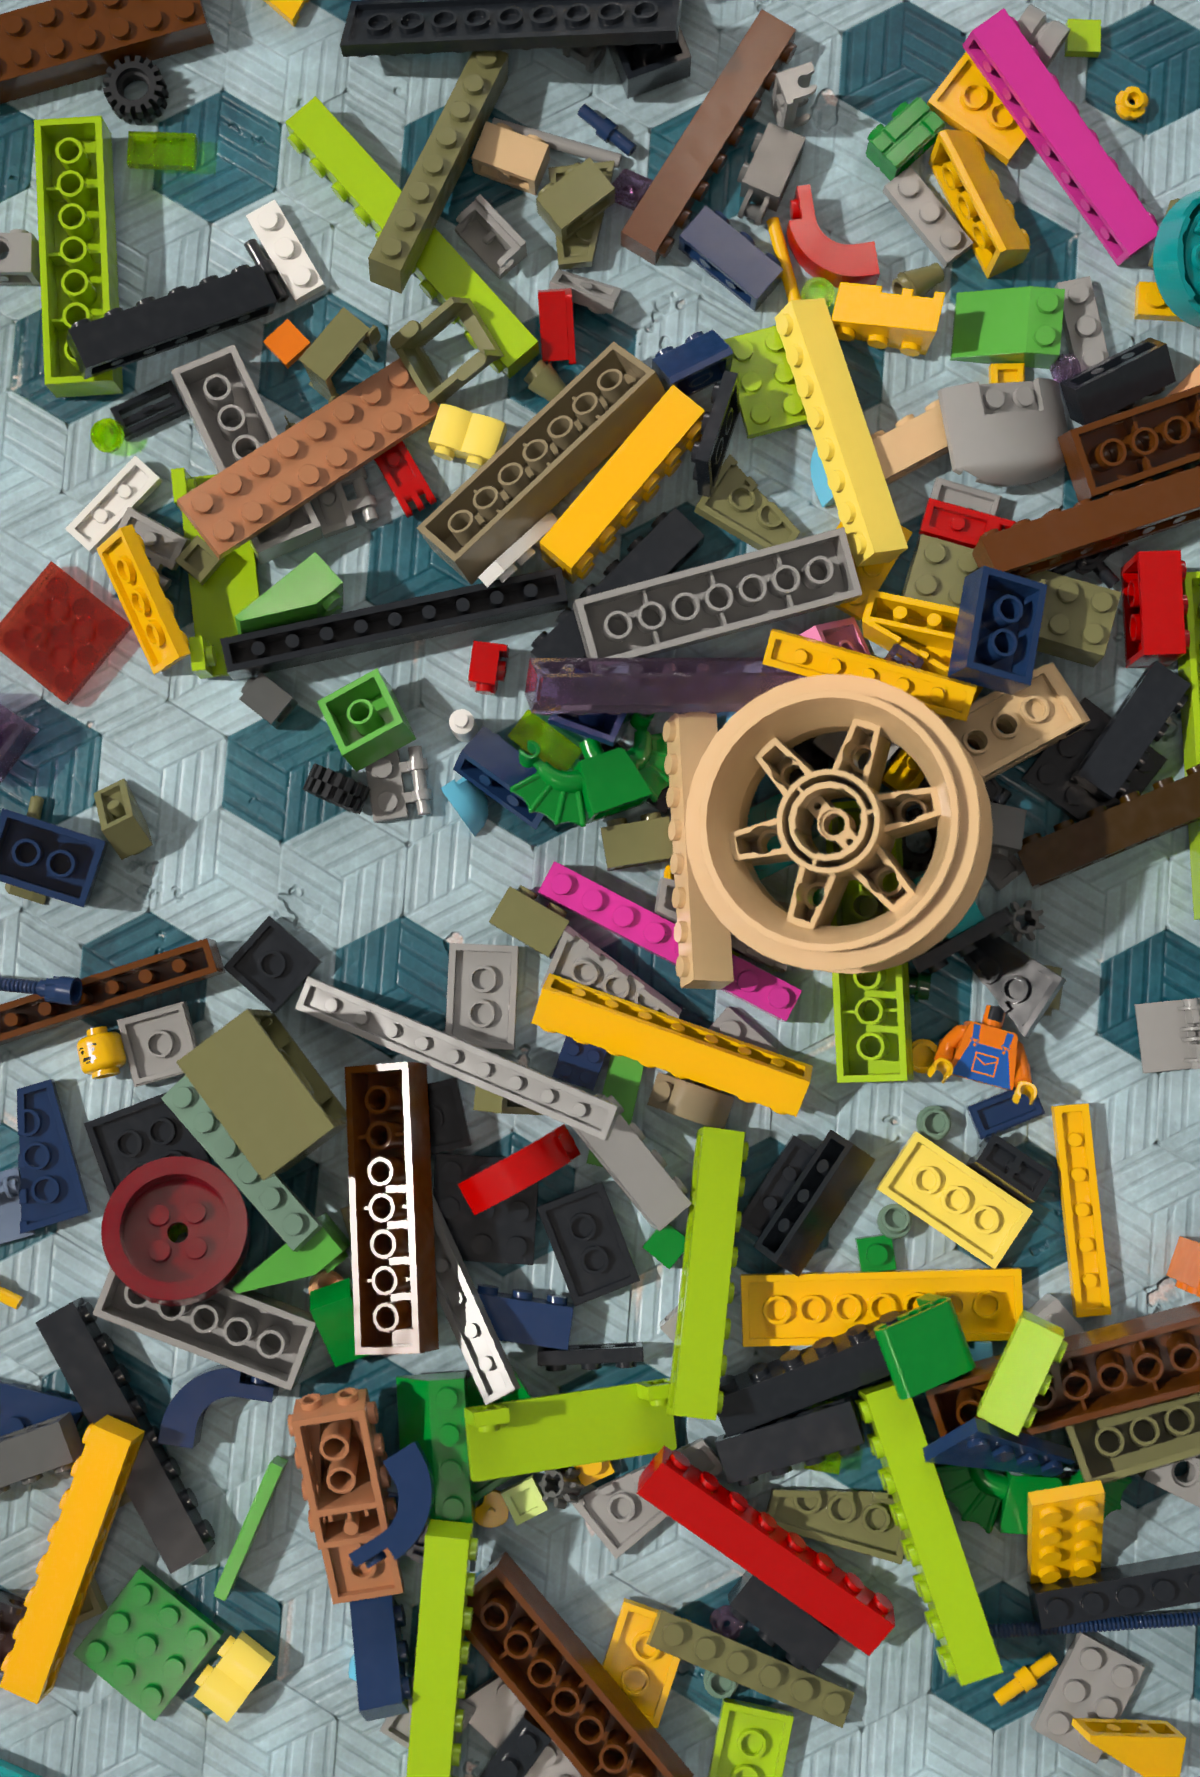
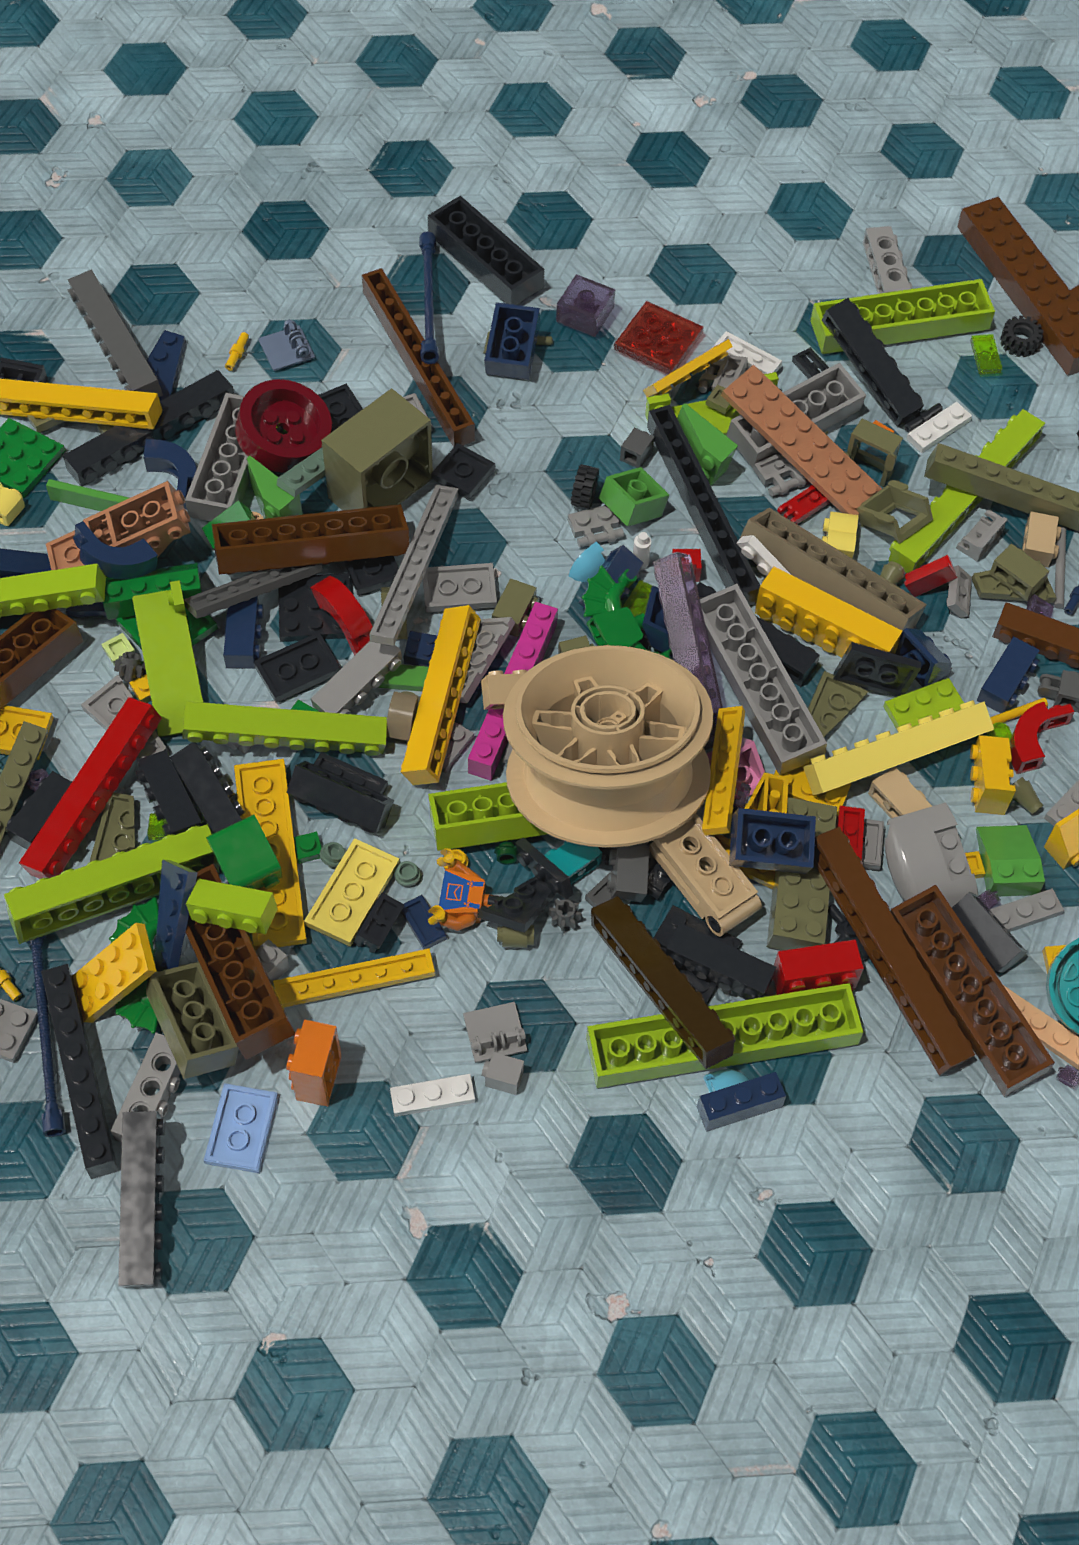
camera: 75 degrees right, 25 degrees down
dark blue wing [17,1079,91,1234] -> none
yellow head [77,1026,126,1079] -> none
clear neon green plate [90,418,124,453] -> none
olive slope [94,778,153,860] -> none
yellow piece [474,1489,509,1528] -> none
black plate [537,1342,644,1371] -> none

